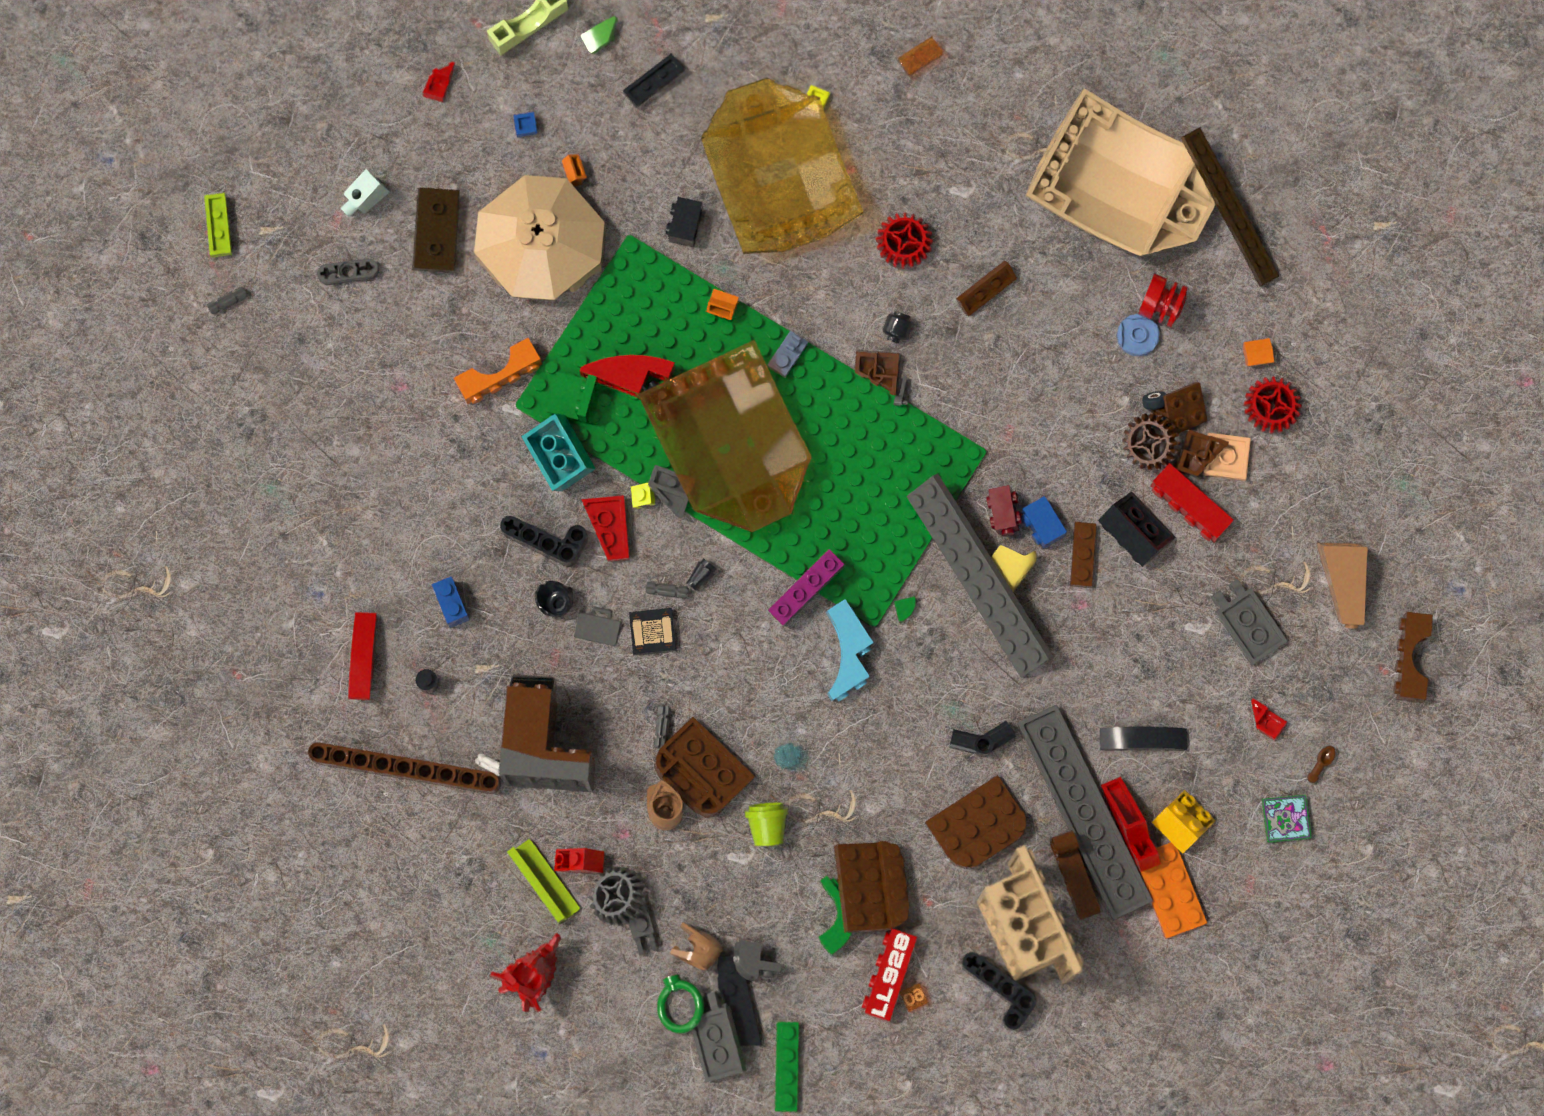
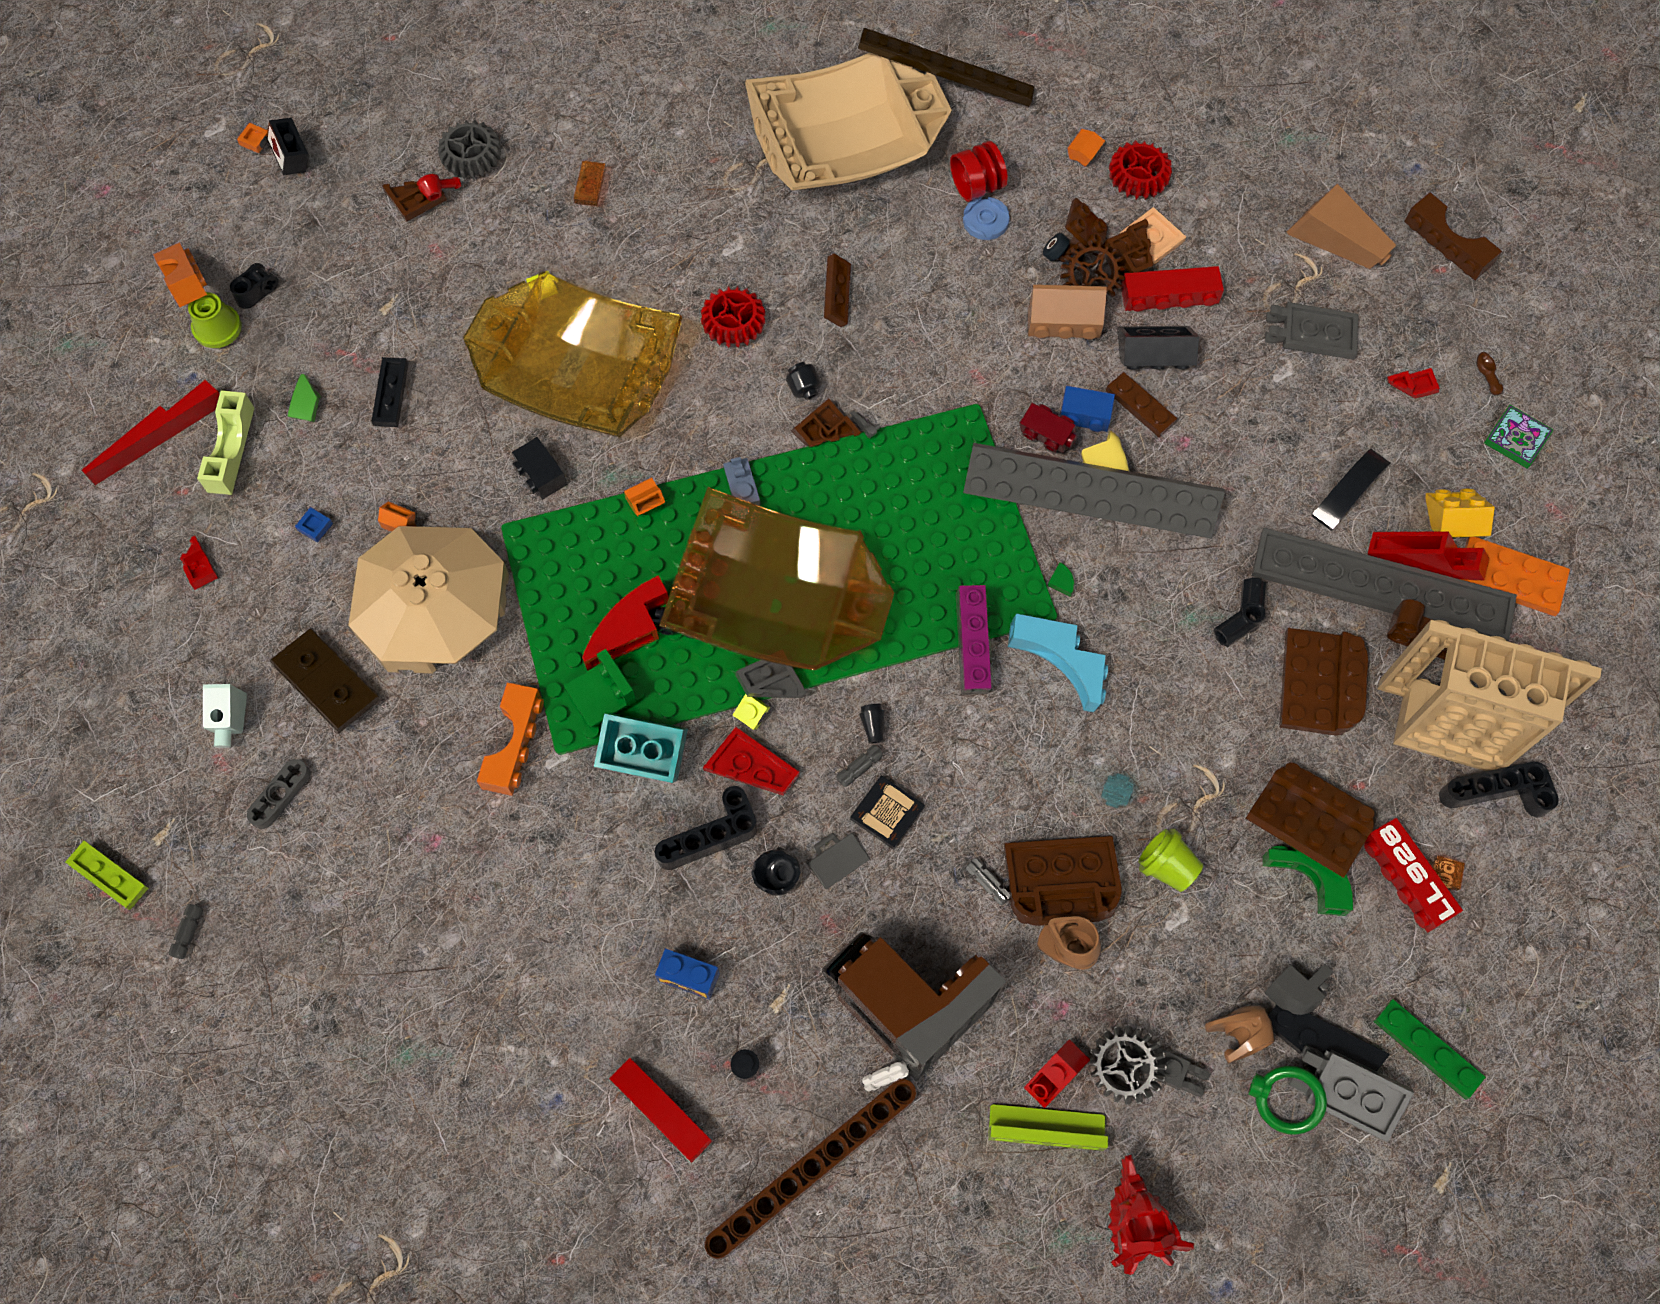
camera: 50 degrees left, 10 degrees down
none -> medium nougat slope [1028,284,1107,339]

